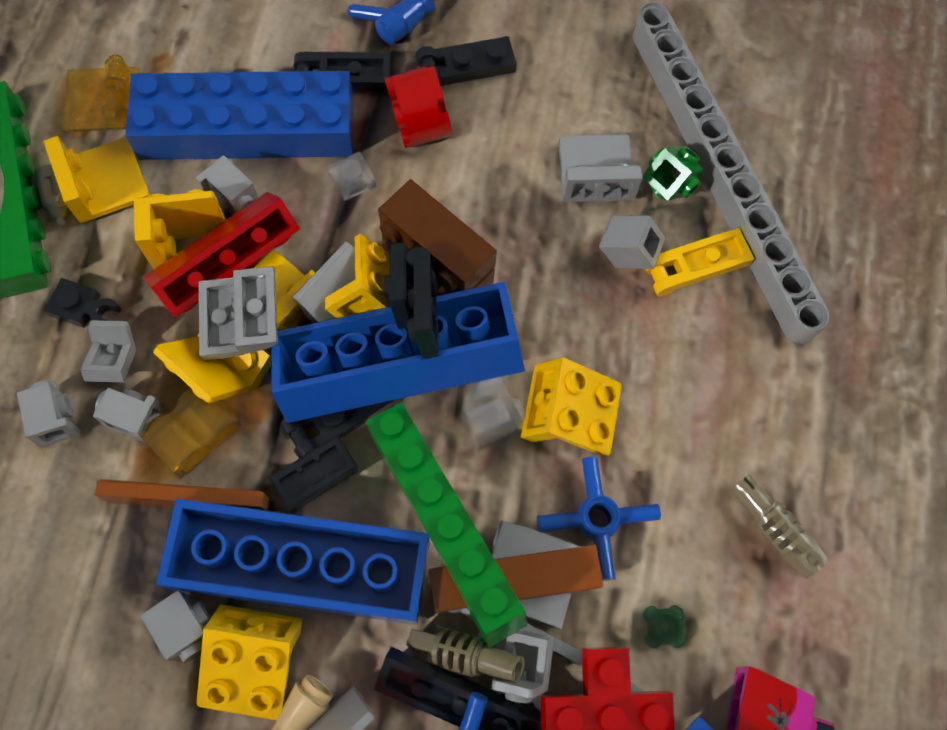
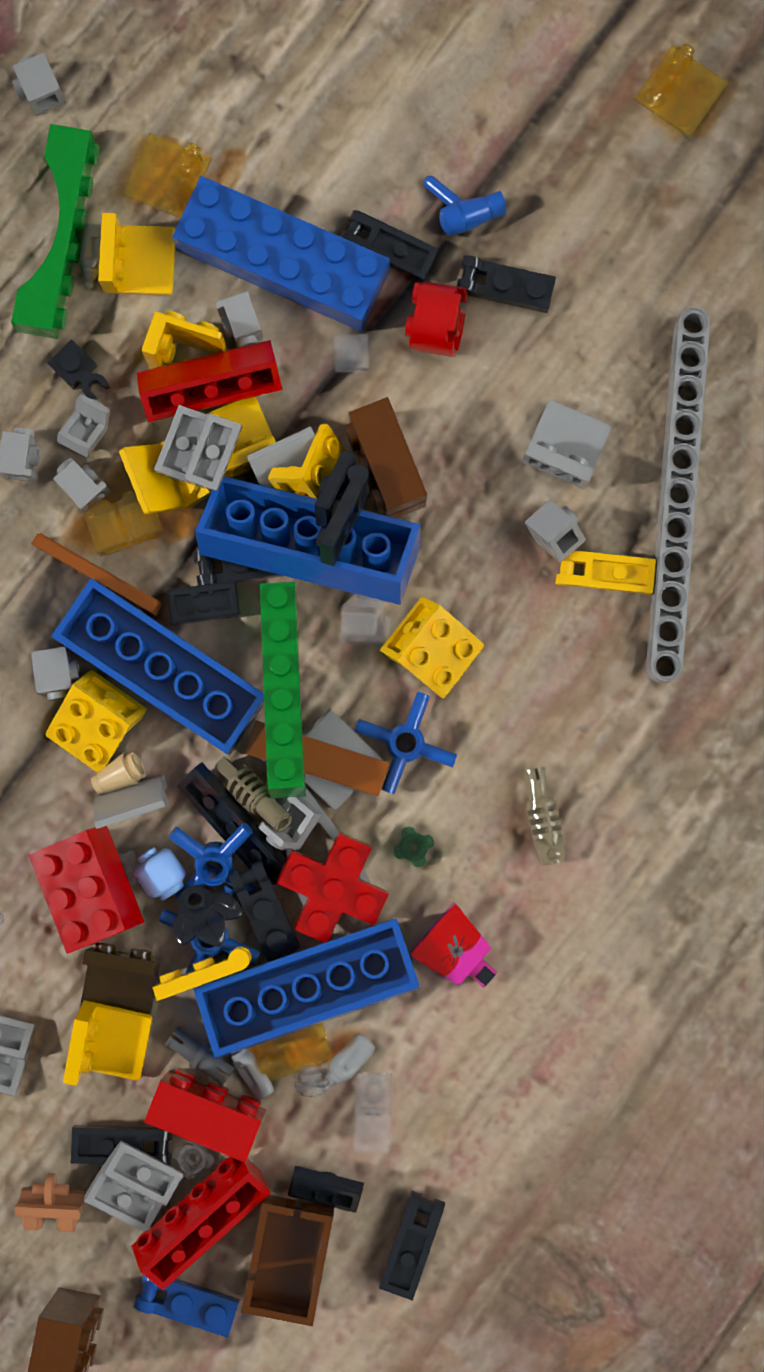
camera: 30 degrees right, 15 degrees up
green brick [642,146,705,201] -> none

